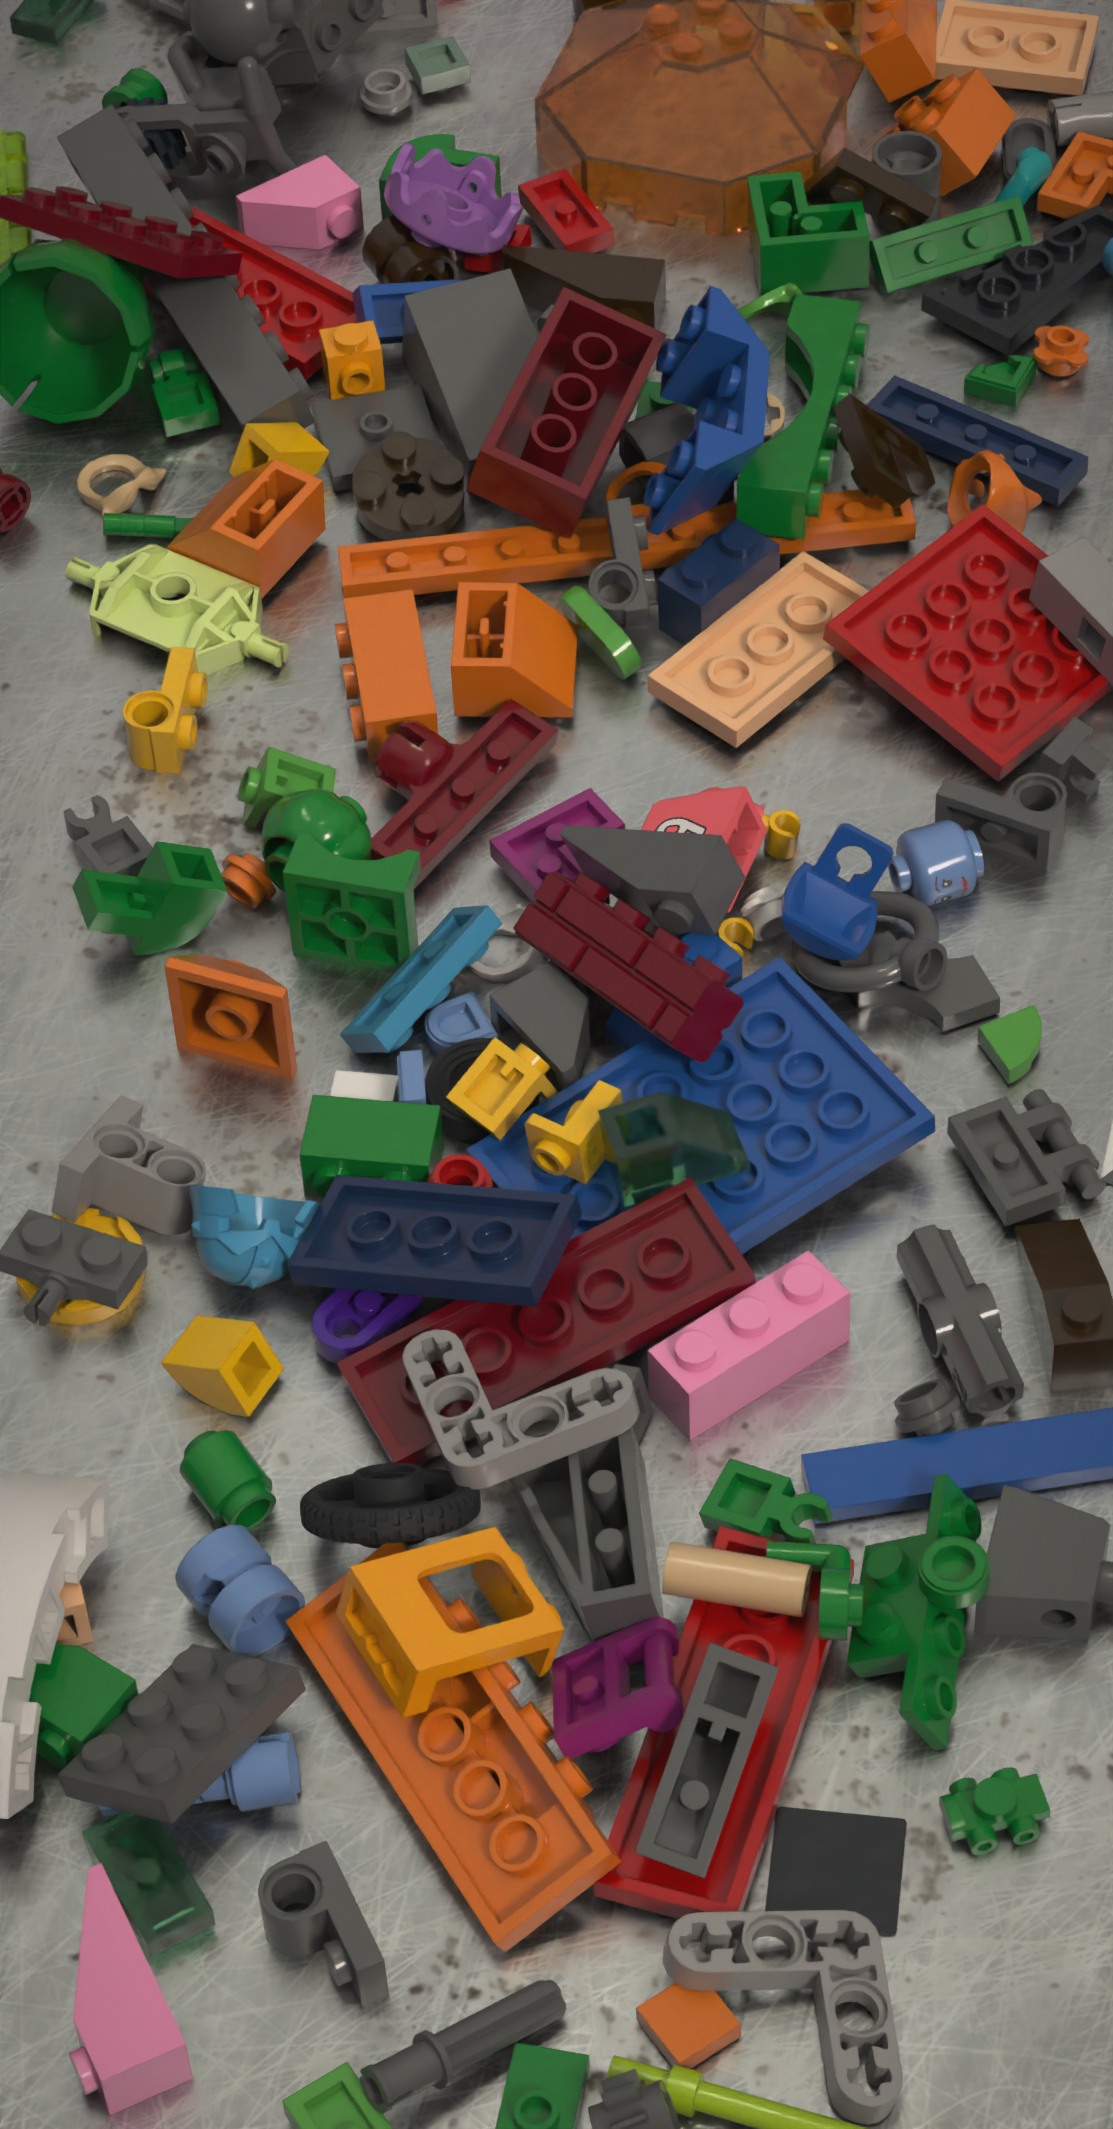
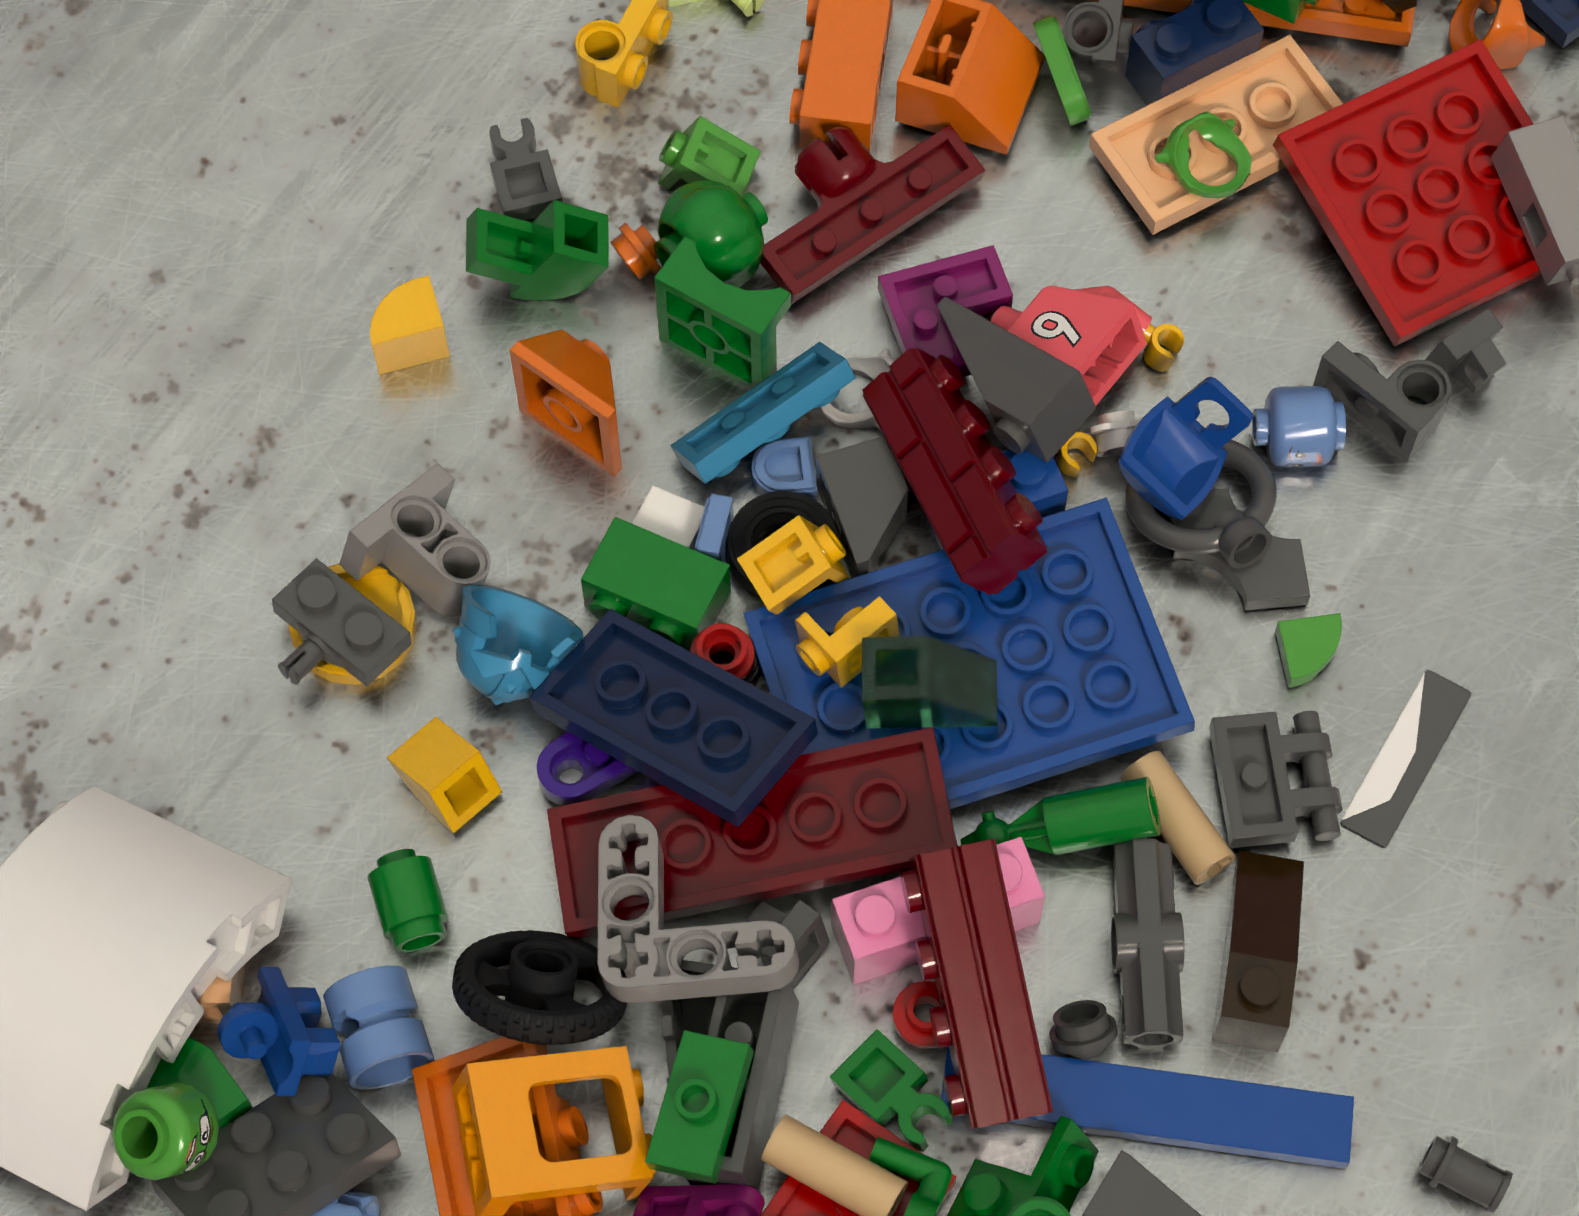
camera: 15 degrees right, 15 degrees up
none -> bright green head [112,1082,219,1180]
none -> blue hips [217,967,340,1096]
none -> yellow brick [370,275,450,375]
none -> green plate [645,1030,754,1184]
none -> red plate [892,981,940,1049]
none -> dark red brick [901,839,1053,1129]
none -> green wheel [960,776,1161,855]
none -> tan piece [1120,750,1235,885]
none -> bright green piece [1155,112,1252,199]

